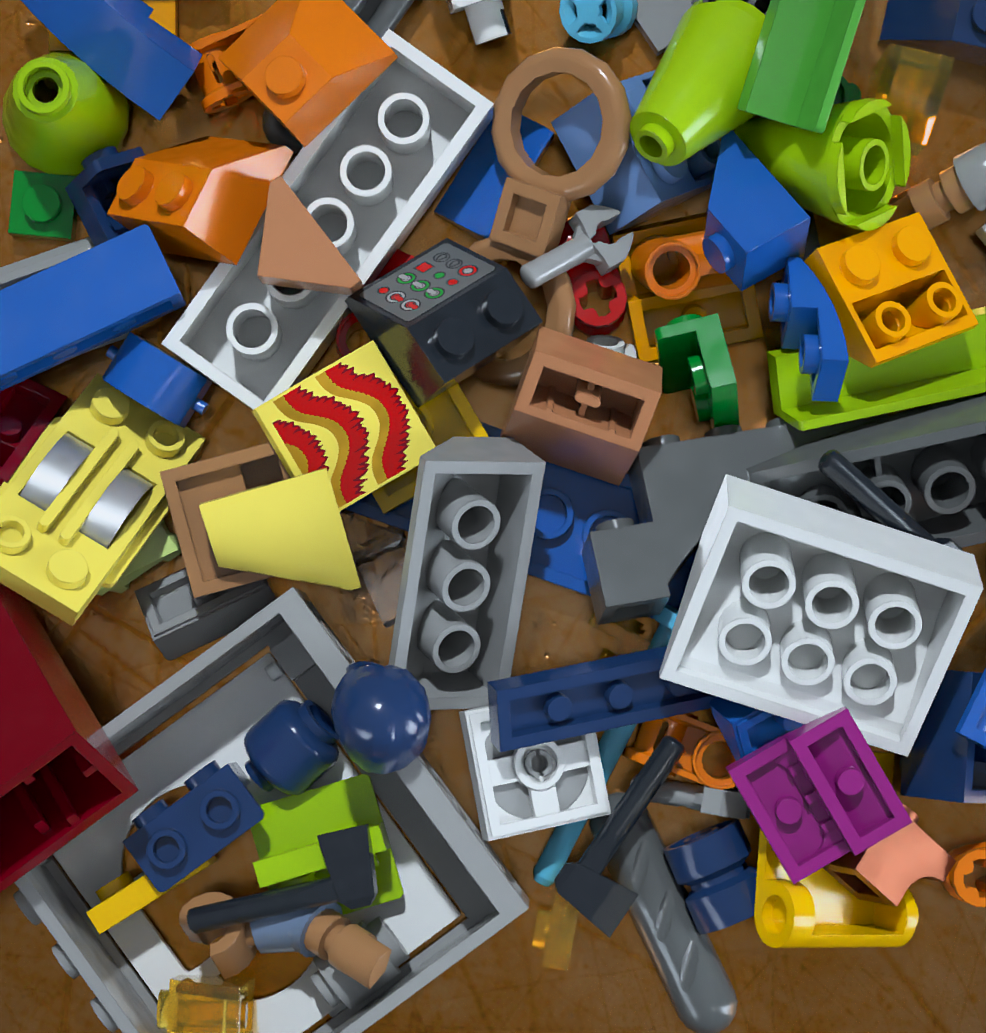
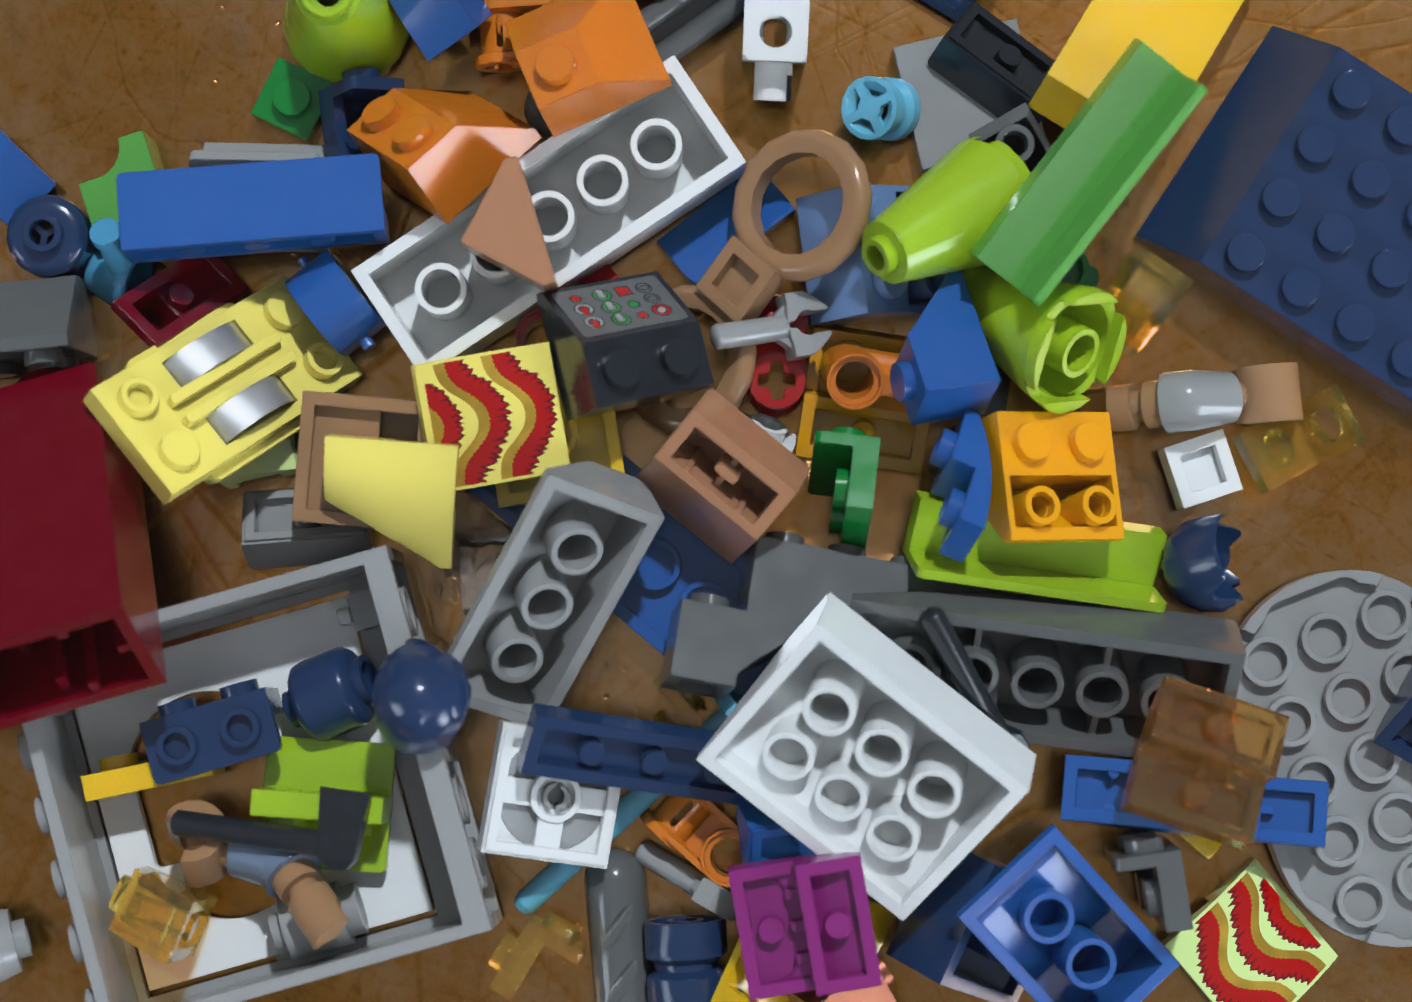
camera: 30 degrees right, 0 degrees up
black piece [554,736,685,938] -> none

